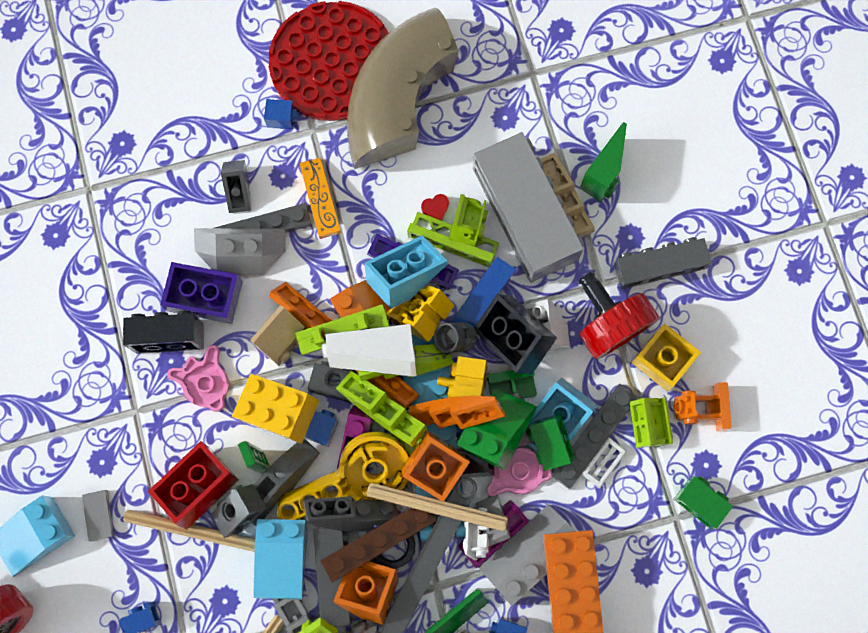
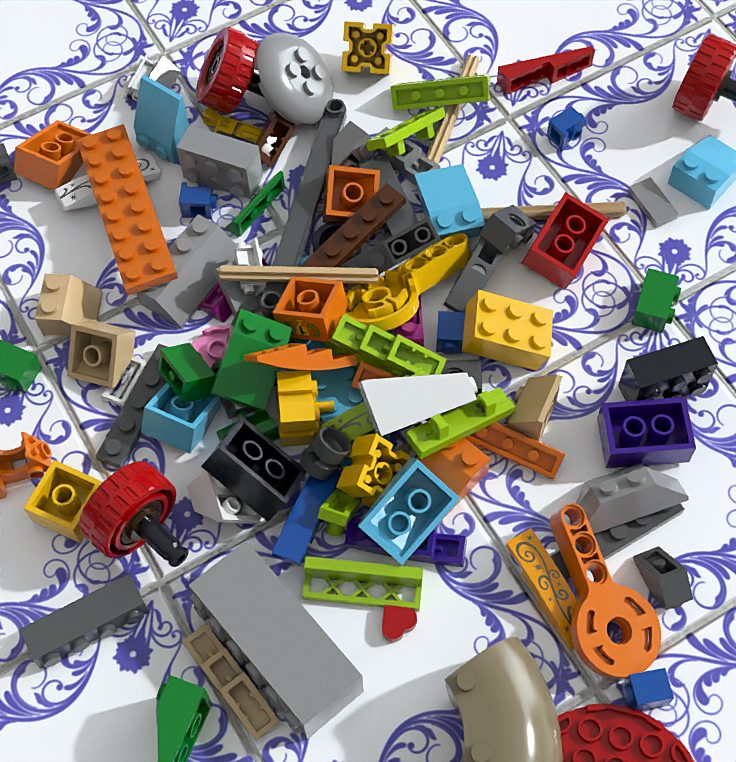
camera: 165 degrees right, 15 degrees down
bright pink tile [167,345,229,412] -> none
green tile [237,441,270,474] -> none
lime hinge [449,194,489,246] -> none
lime hinge [629,397,673,448] -> none
none -> tan slope [35,273,103,336]
none -> tan slope [67,320,136,388]
none -> lime tile [317,489,362,536]
none -> orange beam [550,503,661,679]
none -> green brick [632,268,681,333]

